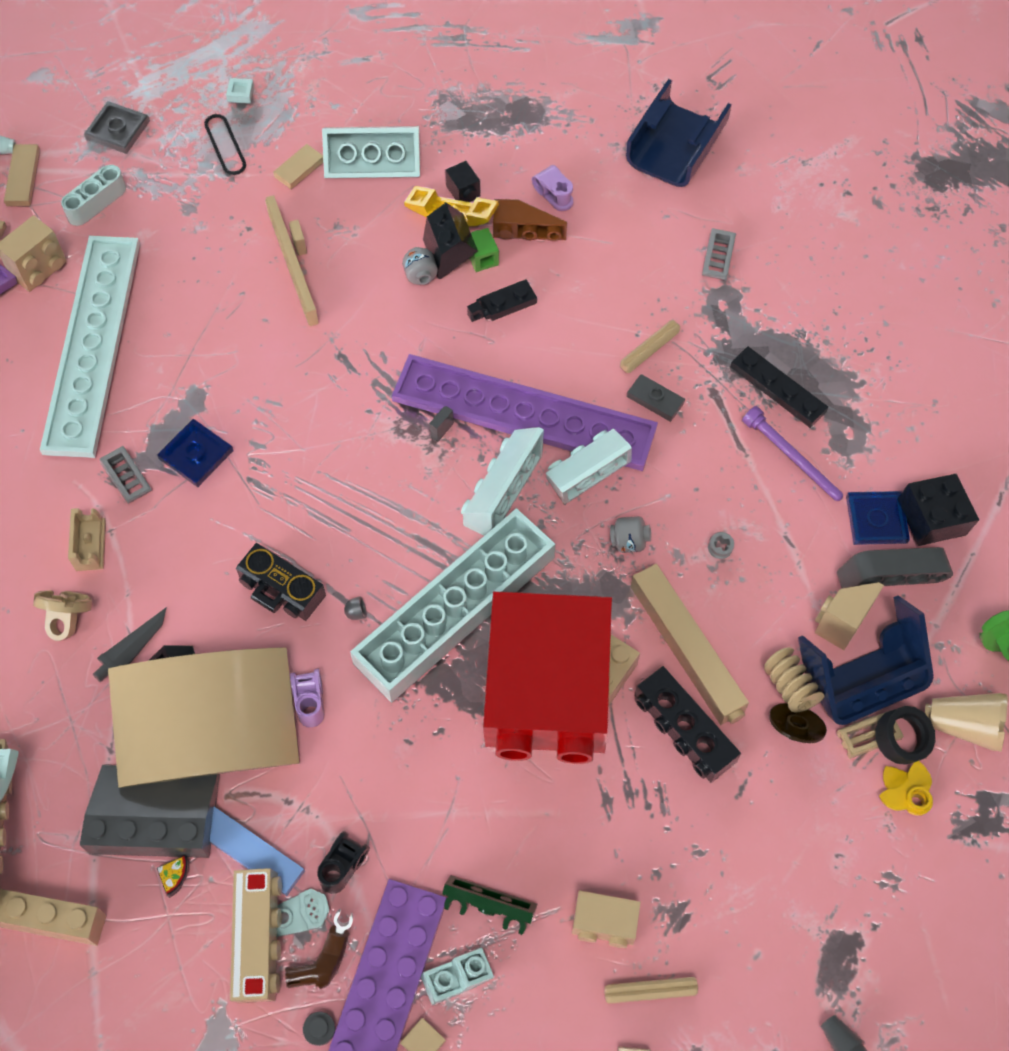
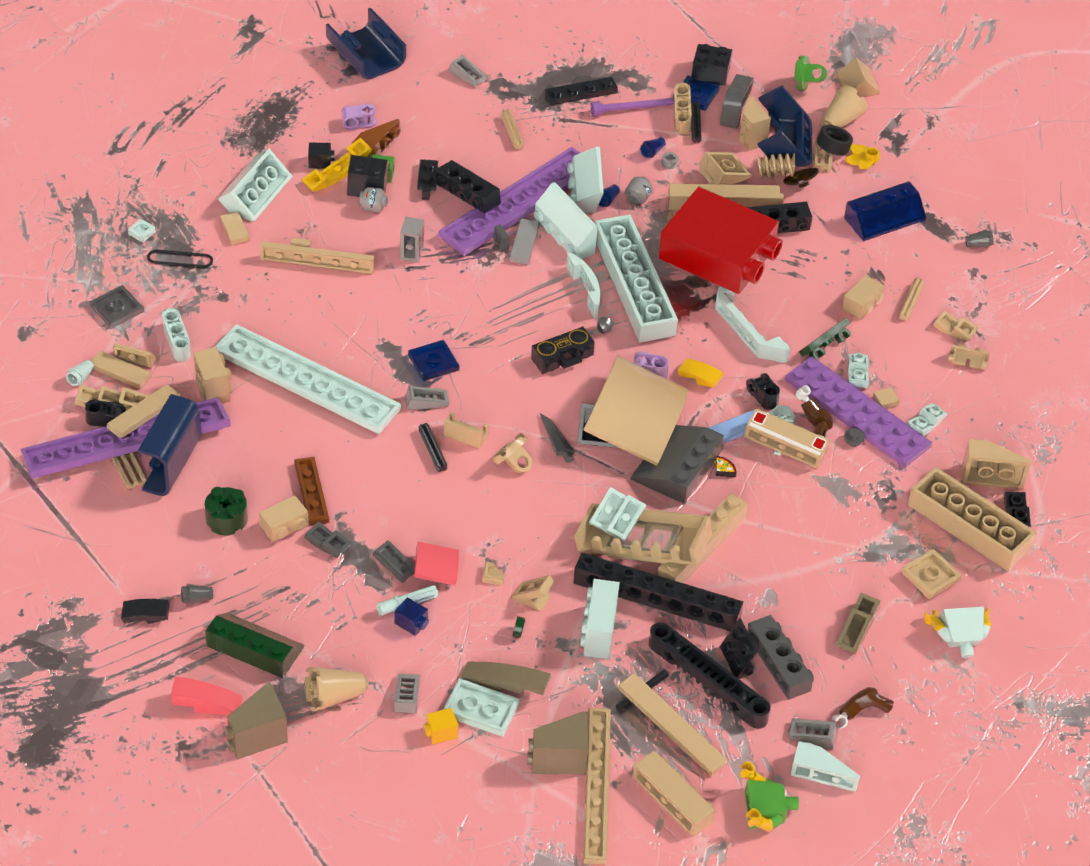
camera: 65 degrees left, 15 degrees down
dark grey plate [627,374,685,422] -> none
none -> tan slope [113,343,156,368]
none -> light grey brick [400,217,424,262]
none -> black axle [419,423,447,472]
none -> black brick [435,160,501,213]
none -> light grey tile [510,219,539,264]
none -> light aqua slope [567,253,600,319]
none -> clear blue cone [598,184,620,207]
none -> clear blue cone [640,137,666,158]
none -> tan beam [674,82,691,134]
none -> yellow slope [677,358,724,387]
none -> black axle [691,102,701,143]
none -> tan slope [699,152,752,185]
none -> light aqua slope [715,286,790,363]
none -> clear blue slope [844,181,926,241]

